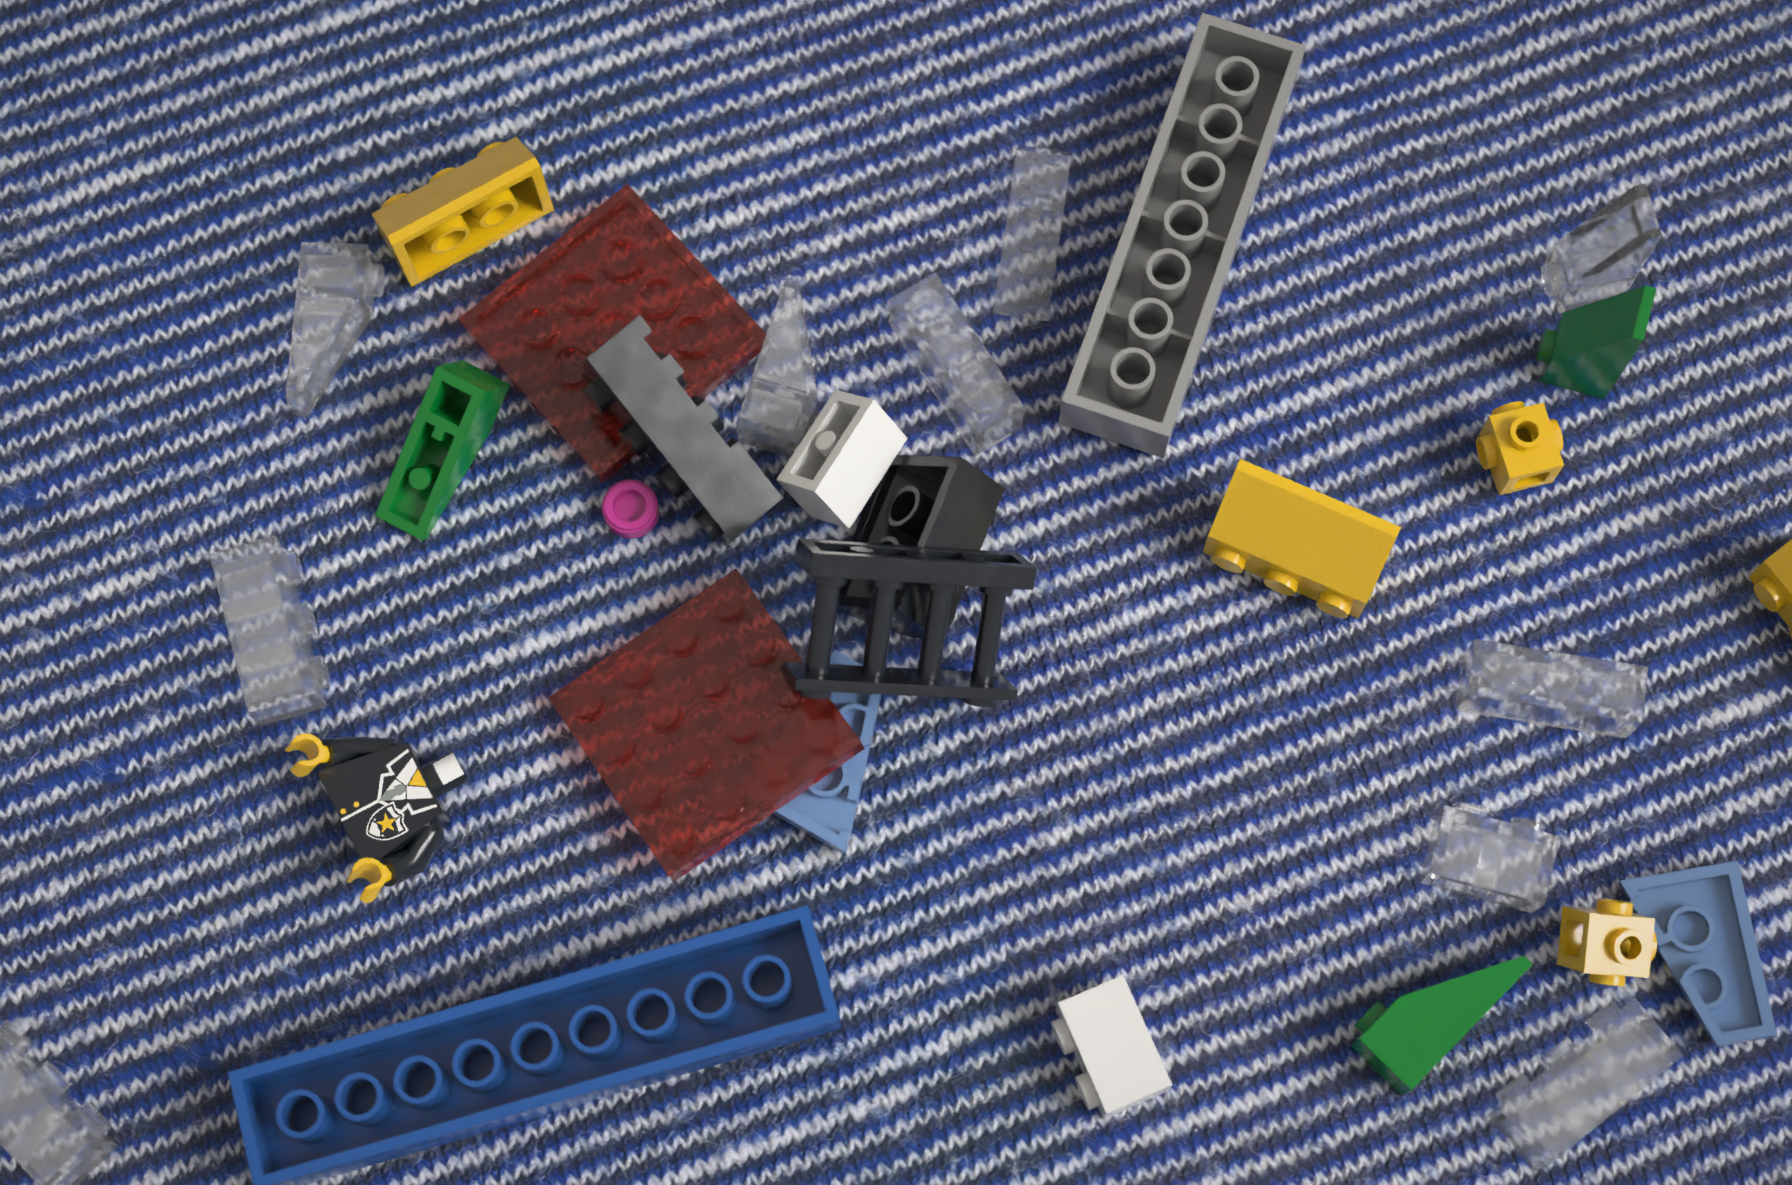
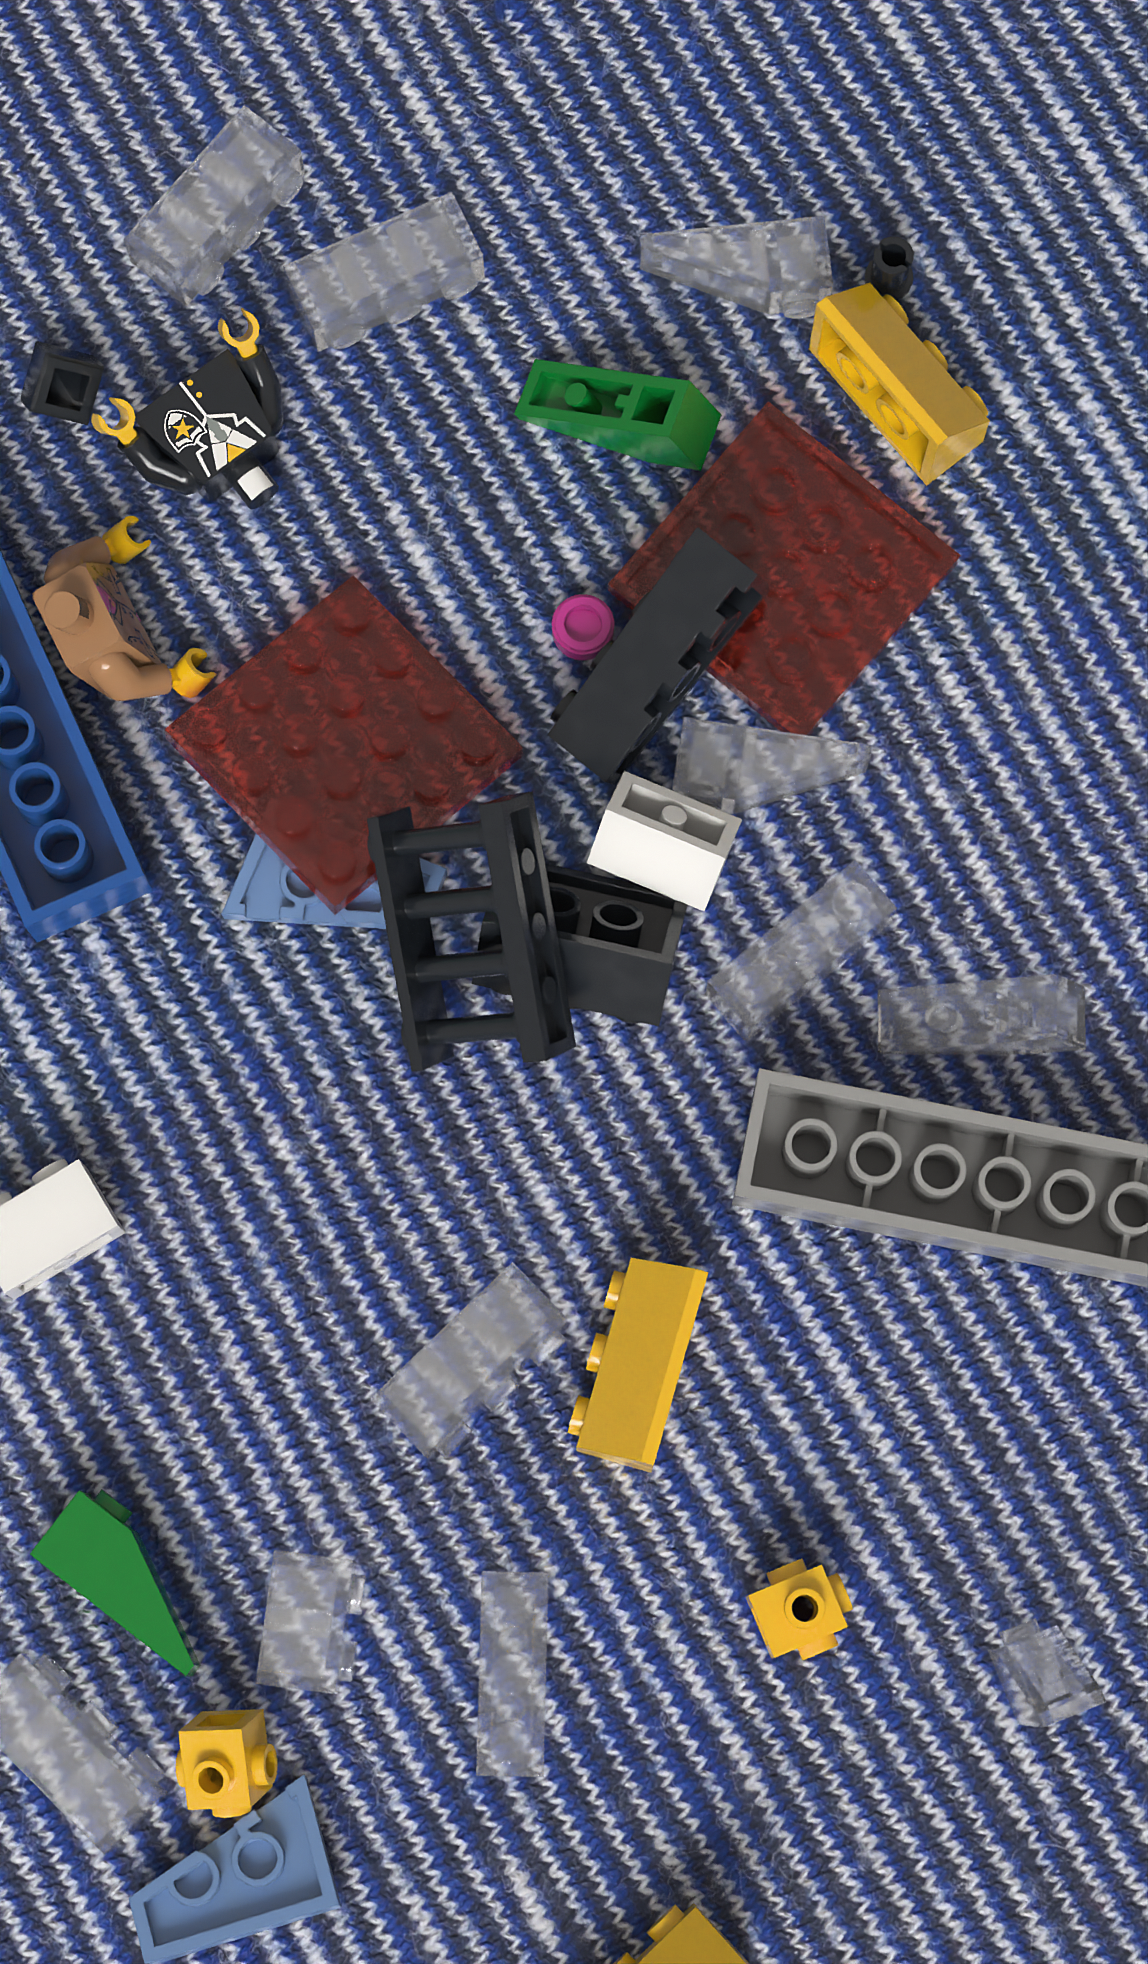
camera: 80 degrees right, 5 degrees up
green slope [1536,285,1656,399] -> none
none -> black slope [20,341,104,425]
none -> medium nougat torso [32,516,216,701]
none -> clear brick [123,105,305,307]
none -> clear brick [370,1262,567,1460]
none -> black pin [864,236,914,300]

